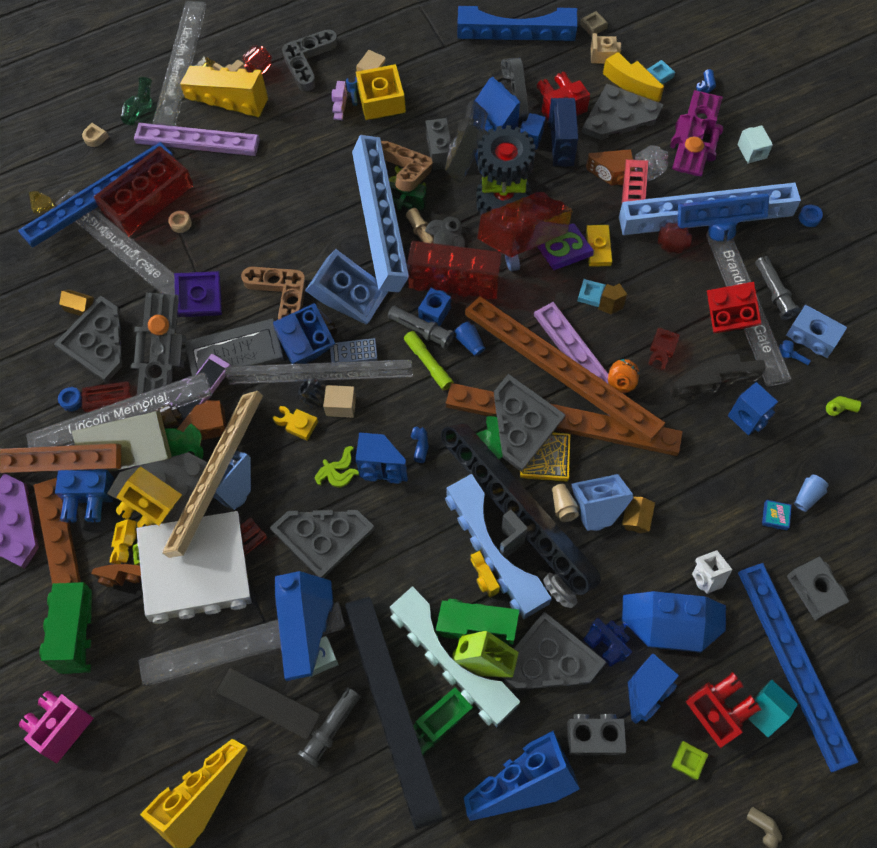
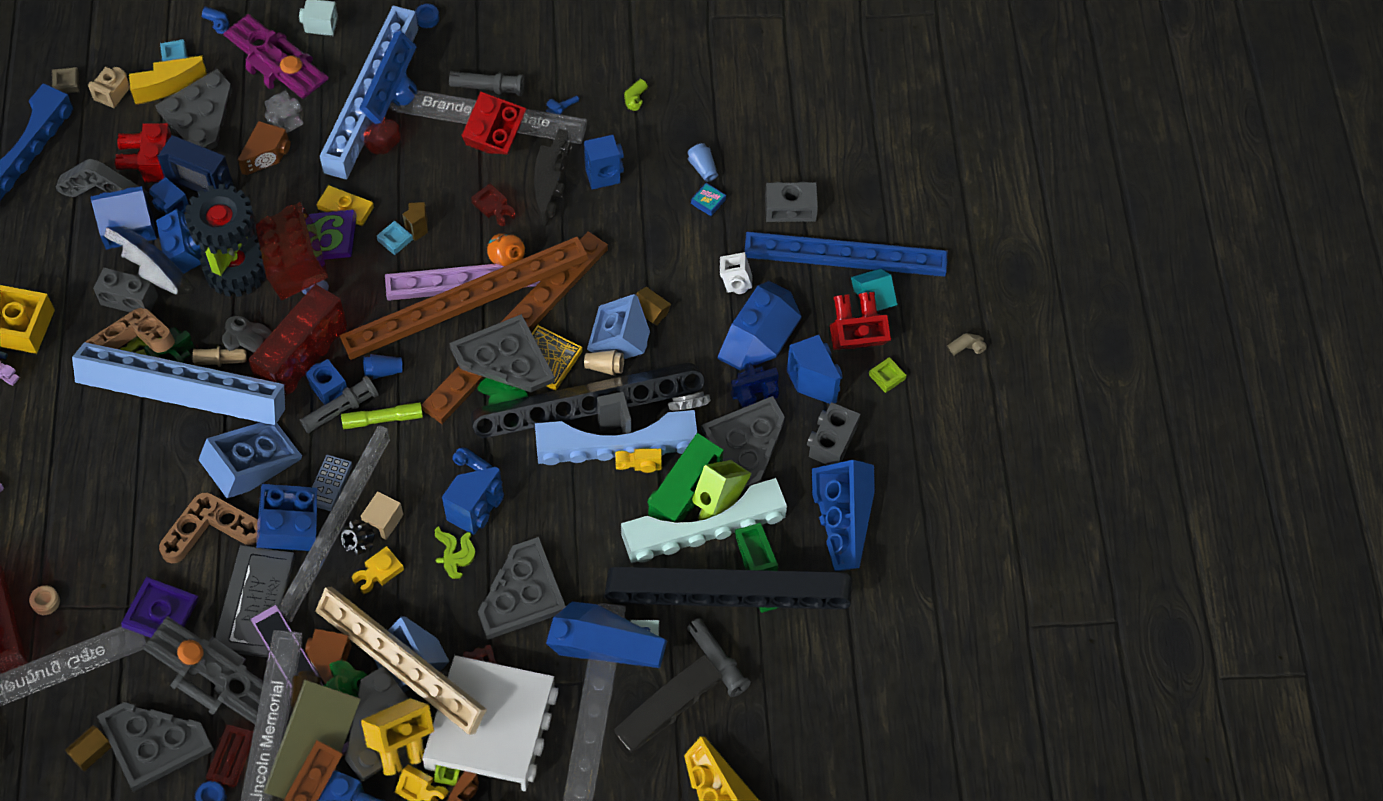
camera: 70 degrees left, 5 degrees down
coral slope [622,160,648,202] -> none
medium blue brick [786,305,847,358] -> none

